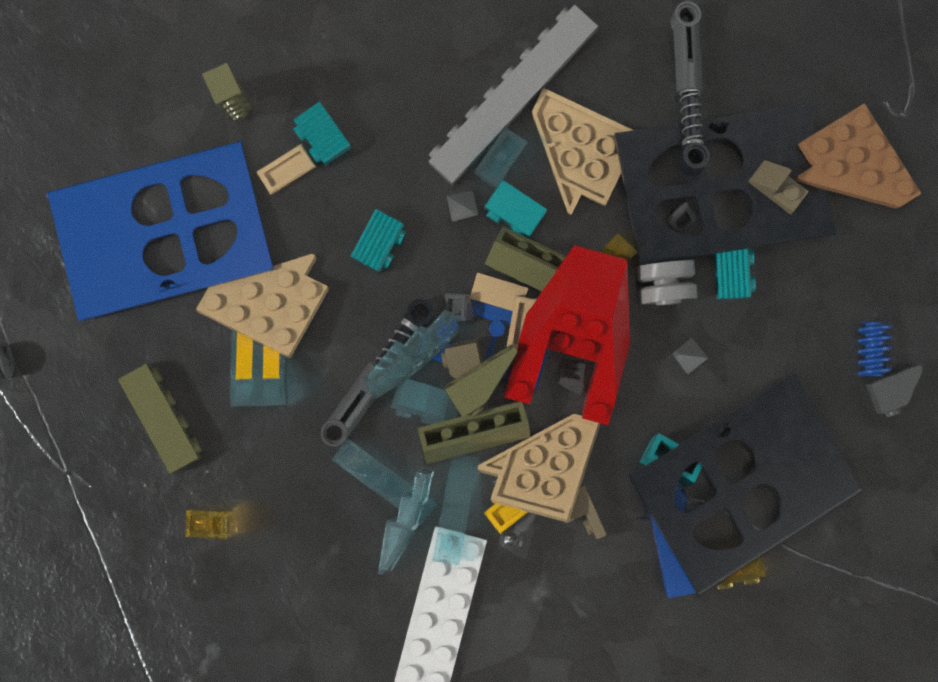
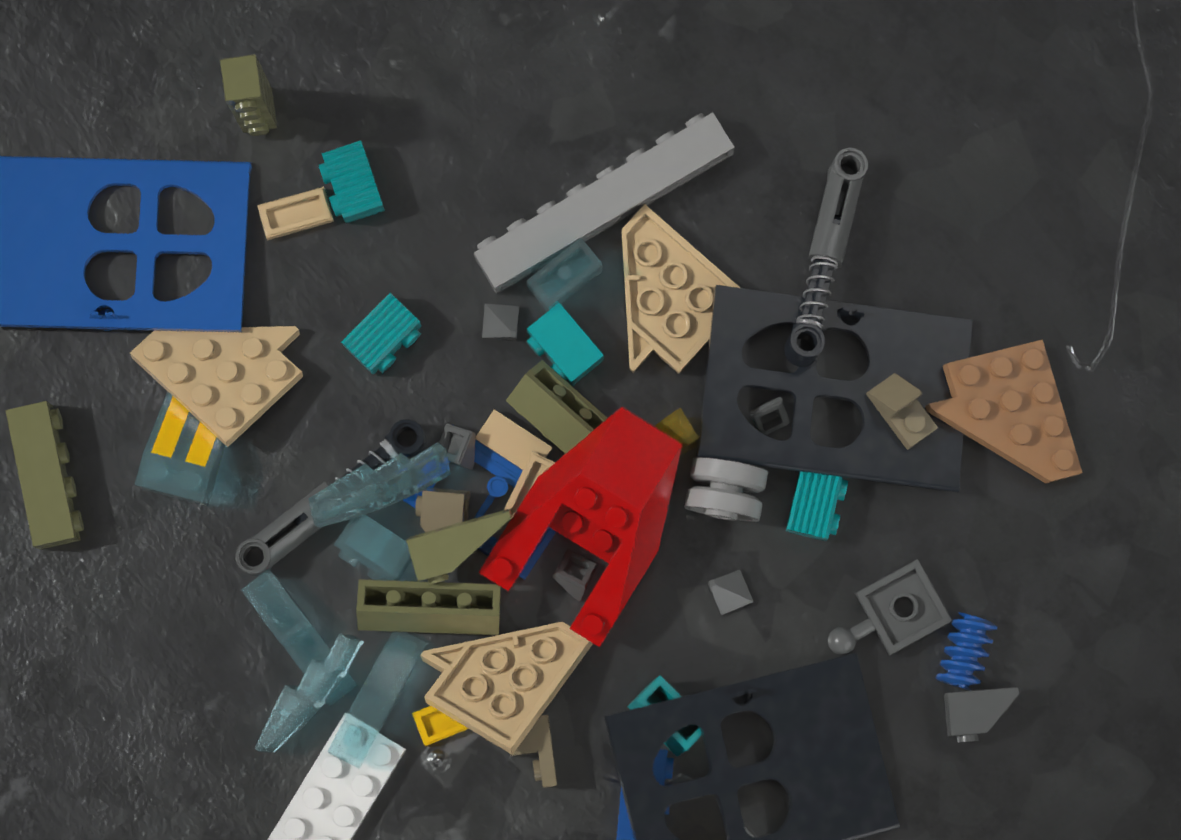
camera: 20 degrees right, 5 degrees down
clear yellow slope [185,510,229,540] -> none
none -> dark grey plate [828,559,952,655]

